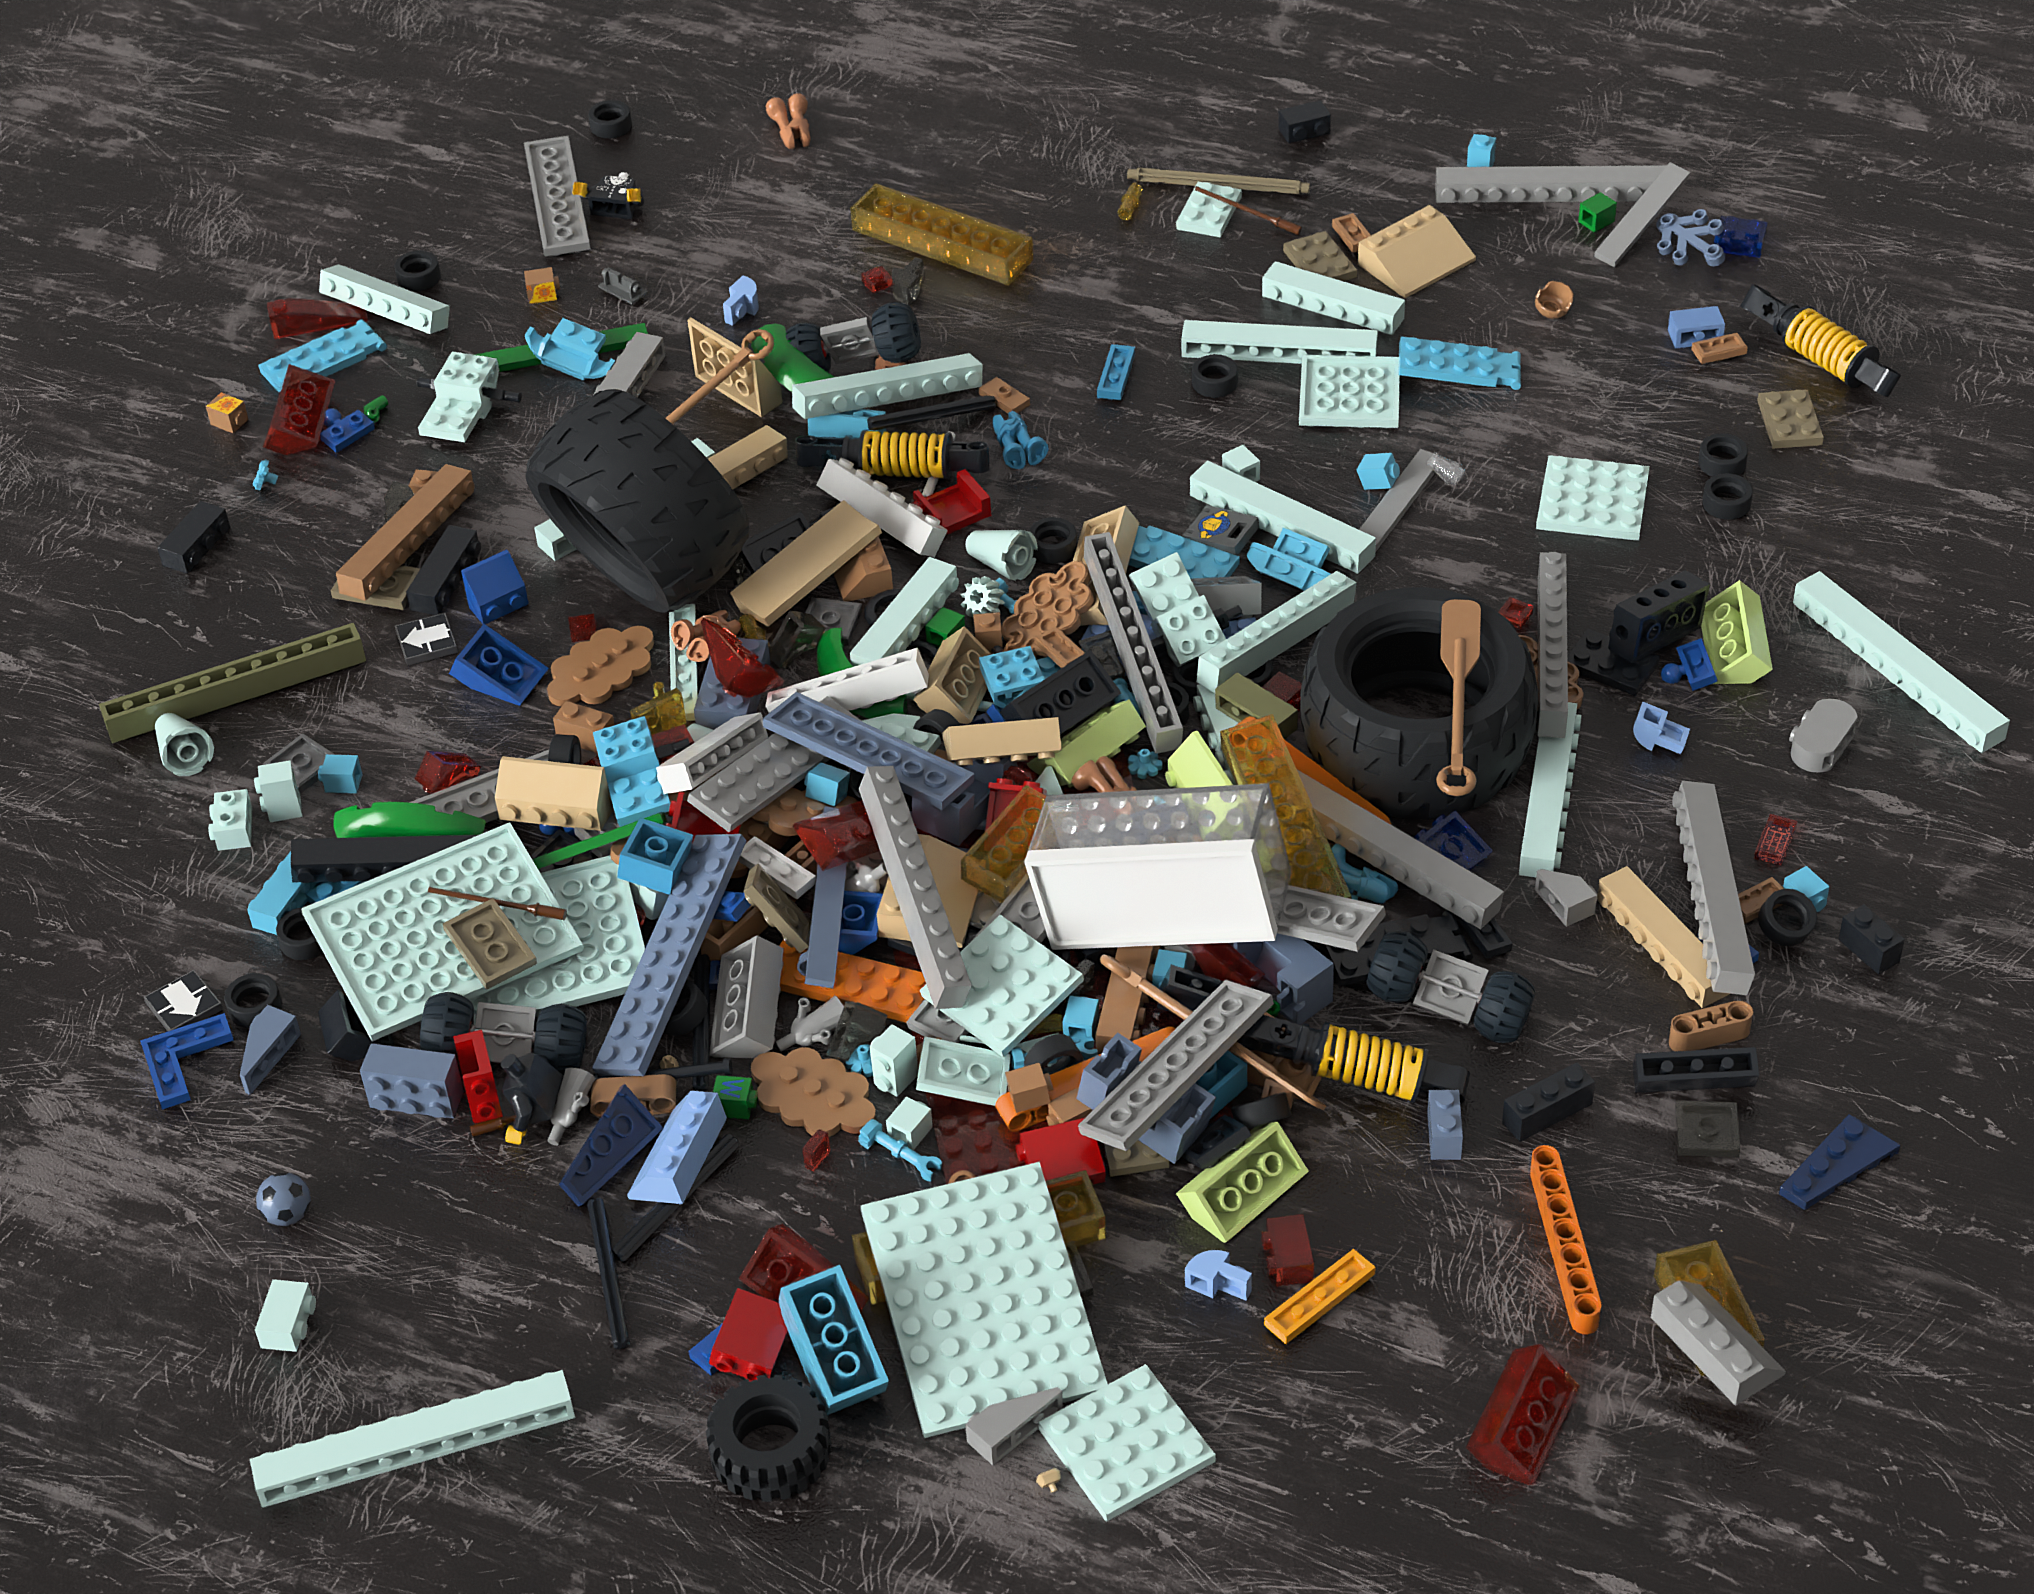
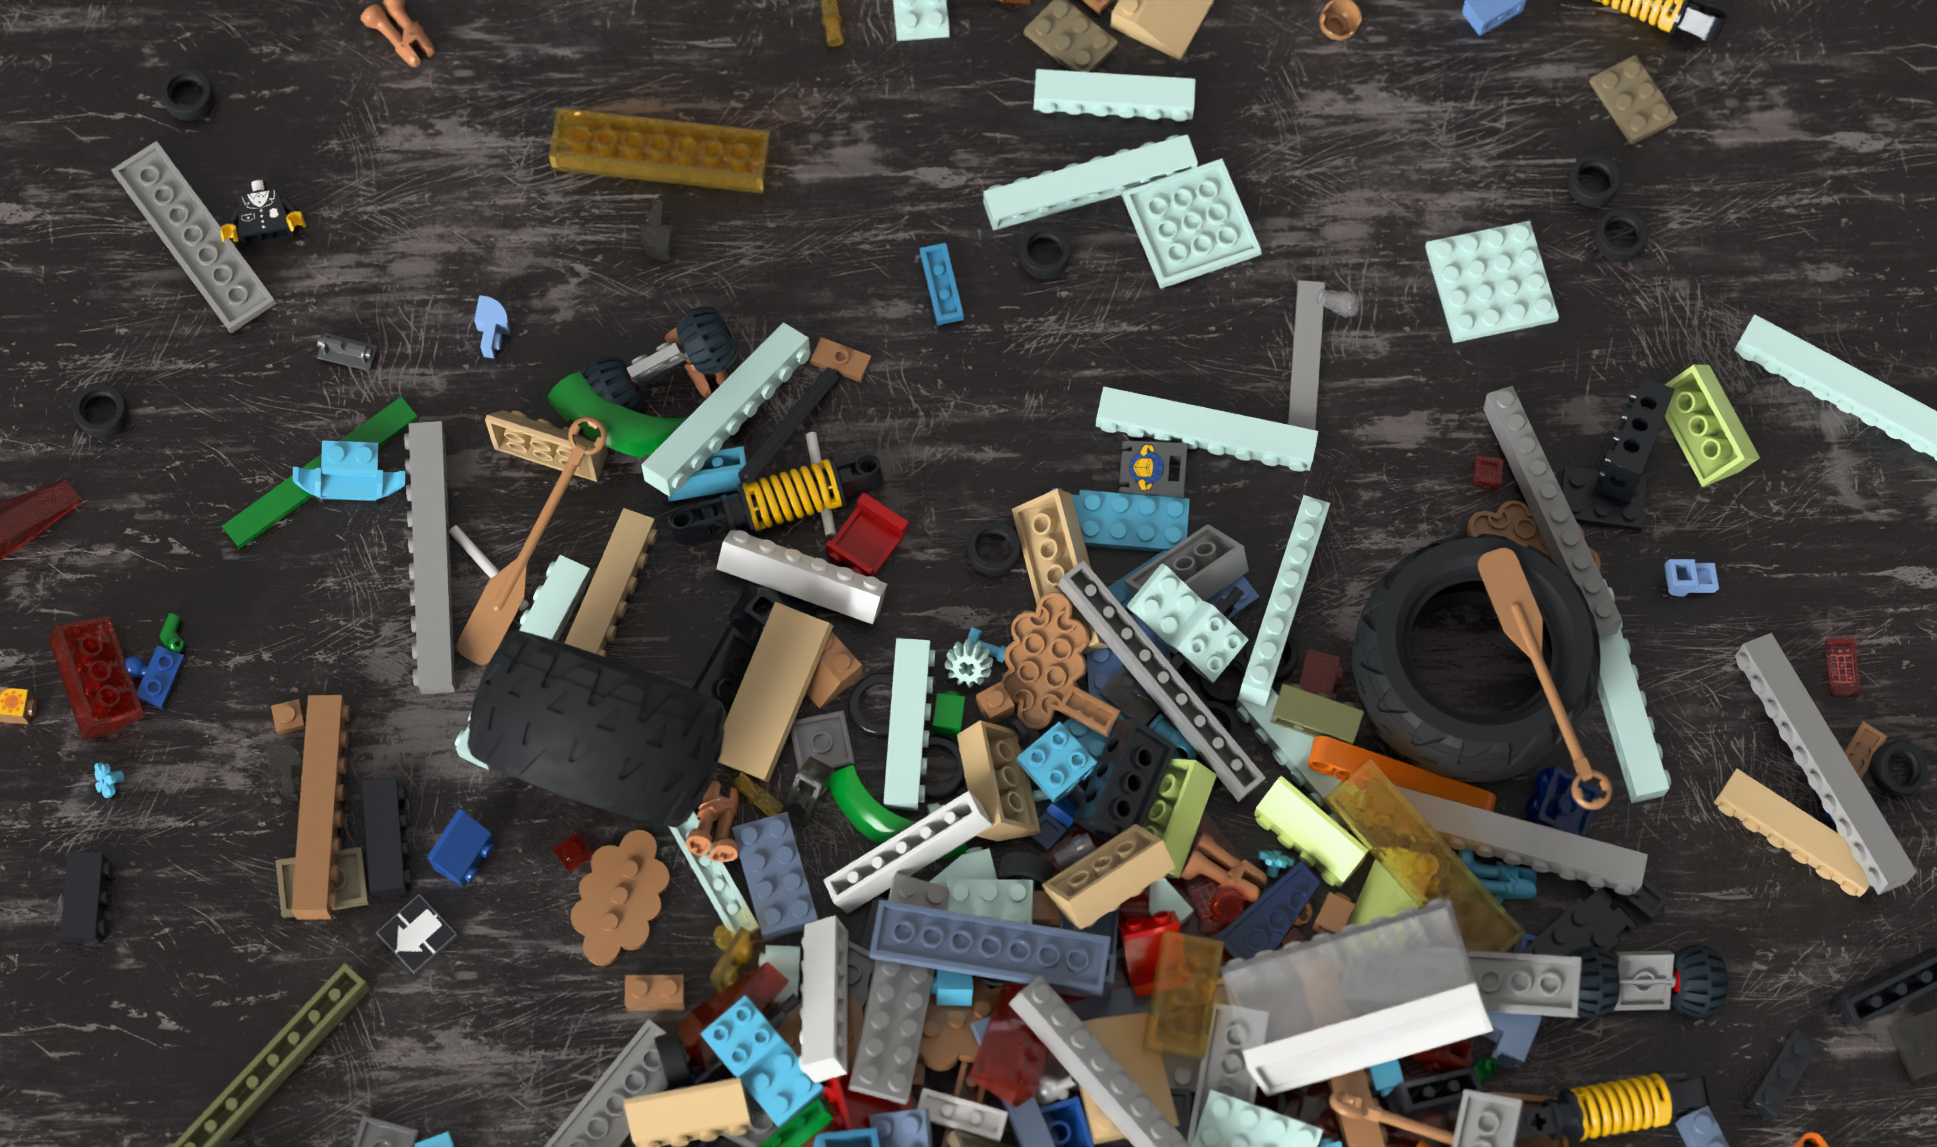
camera: 30 degrees left, 25 degrees up
medium azure hinge [259,320,387,396] -> none
light aqua brick [319,264,450,334] -> none
clear red arch [415,751,481,794] -> none
light aqua piece [417,352,522,442] -> none
blue slope [449,624,549,706] -> none
brick [524,267,560,304] -> none
clear red wedge [701,618,784,699] -> none
clear red plate [861,266,893,293] -> none
light aqua cone [966,530,1038,581] -> none
dark azure piece [993,411,1049,469] -> none
medium azure plant [1128,749,1162,779] -> none
light aqua brick [1222,445,1260,482] -> none
medium azure plate [1246,528,1331,591] -> none
medium azure brick [1357,453,1400,490] -> none
medium azure hinge [1398,337,1521,390] -> none
light grey slope [1535,869,1598,927] -> none
blue plate [1661,638,1718,691] -> none
medium nougat beam [1669,1001,1753,1051] -> none
medium nougat plate [1691,333,1747,364] -> none
medium azure brick [1783,866,1829,912] -> none
light grey brick [1789,699,1858,773] -> none

